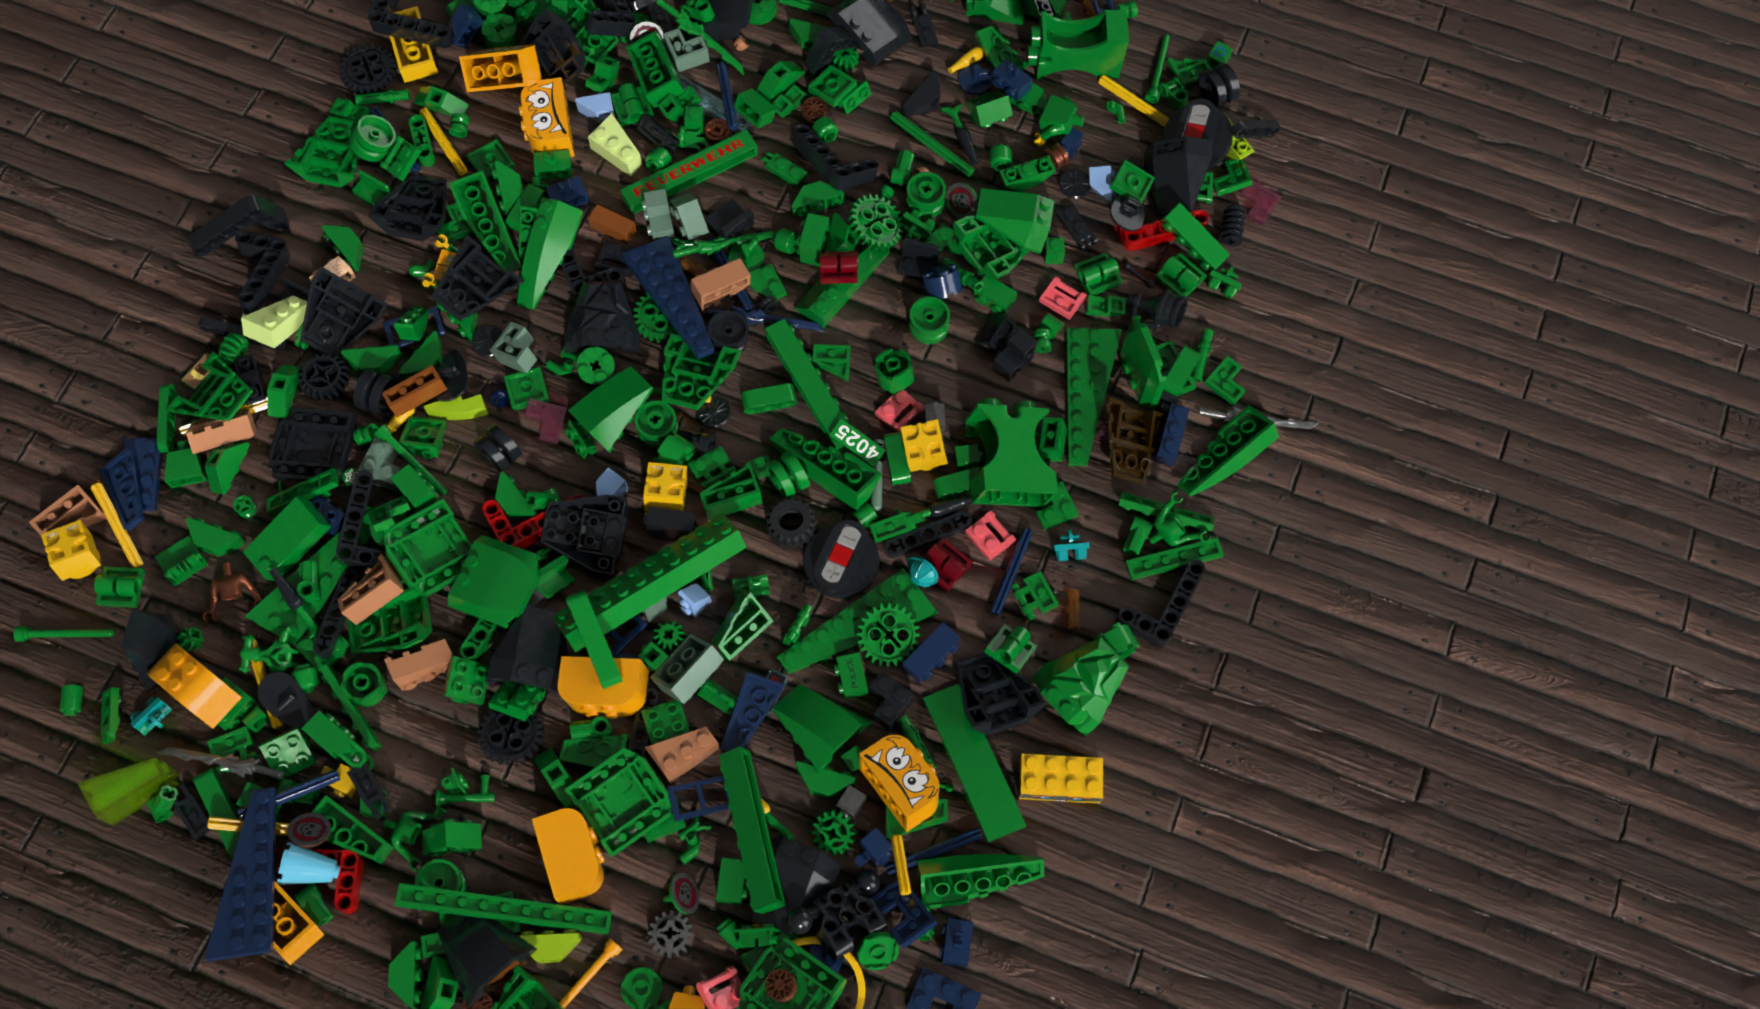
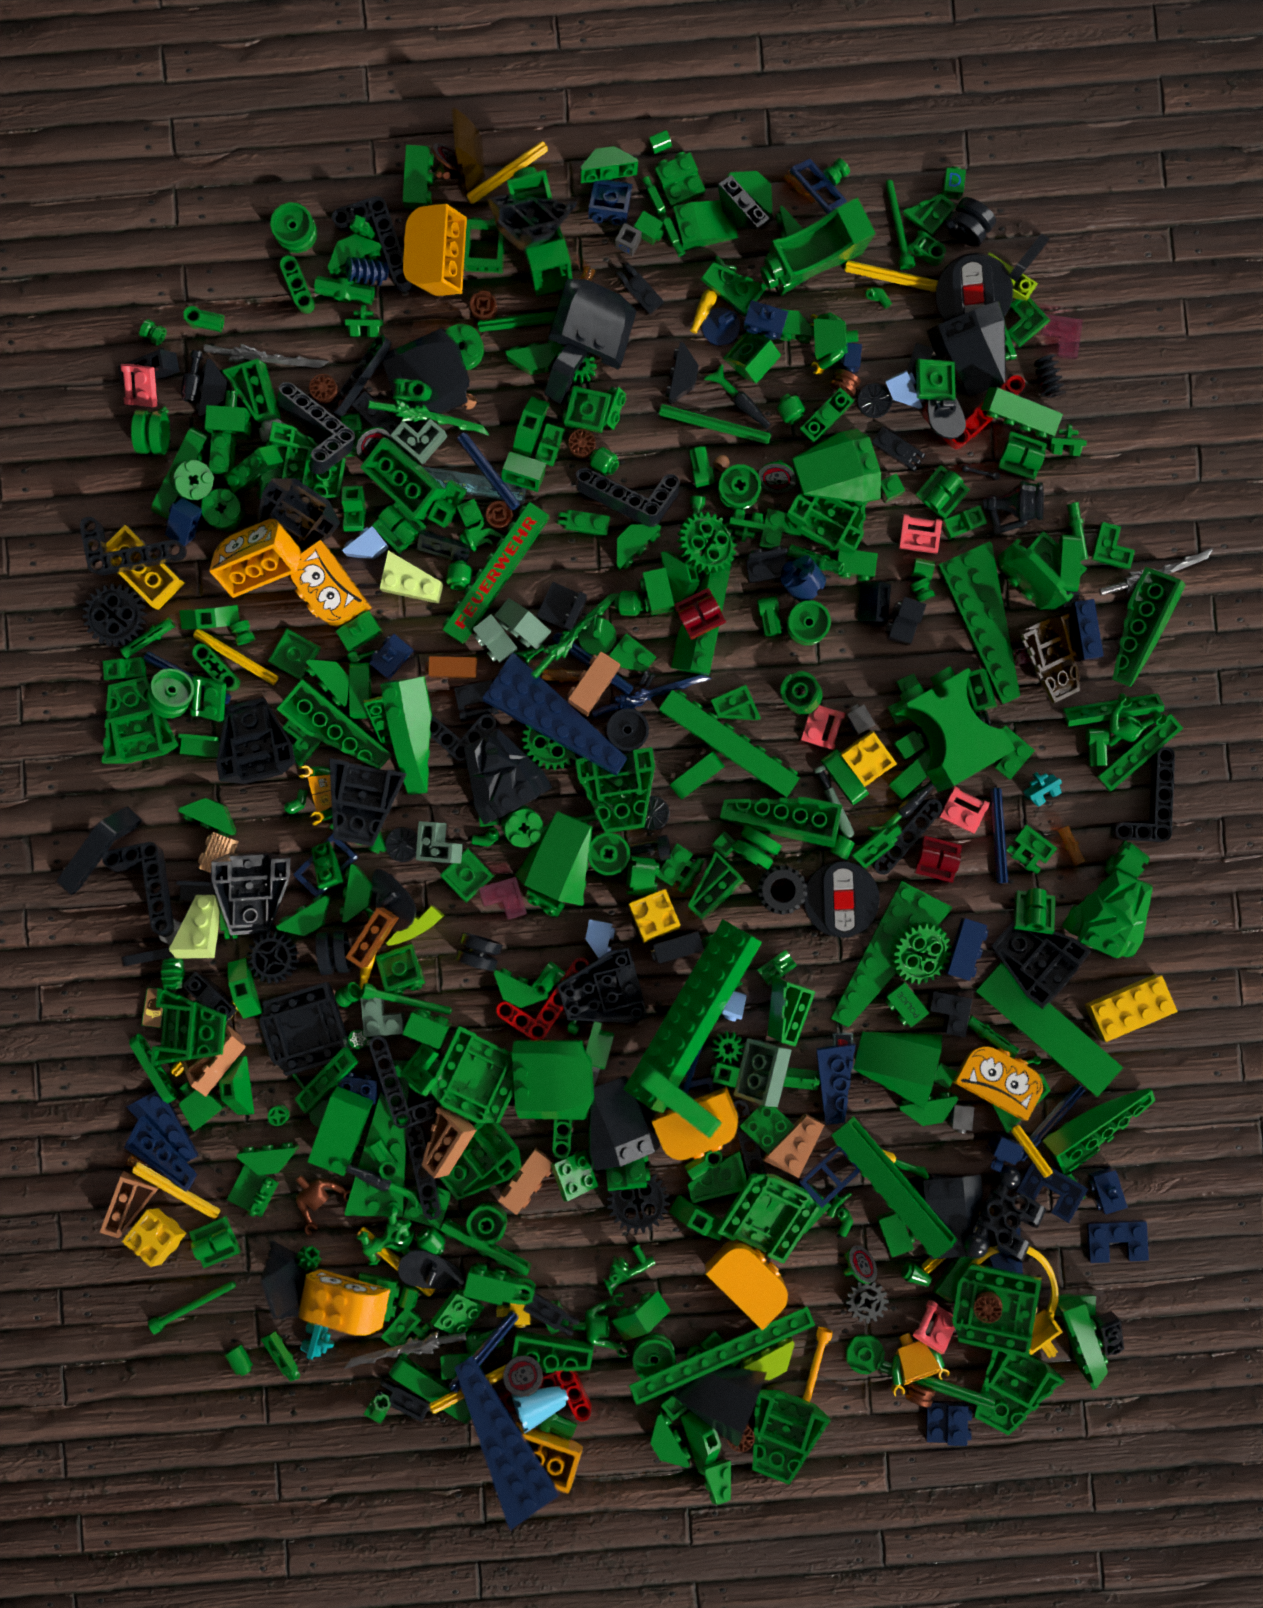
camera: 25 degrees left, 20 degrees up
clear neon green slope [78,758,179,826] -> none
clear blue plate [489,389,509,408] -> none
green hinge [734,924,781,948] -> none
green plate [782,604,812,647] -> none
green gear [812,809,857,855] -> none
green sticker [830,419,886,467] -> none
green tile [856,931,899,970] -> none
teal piece [907,556,939,587] -> none
none -> green piece [757,596,782,636]

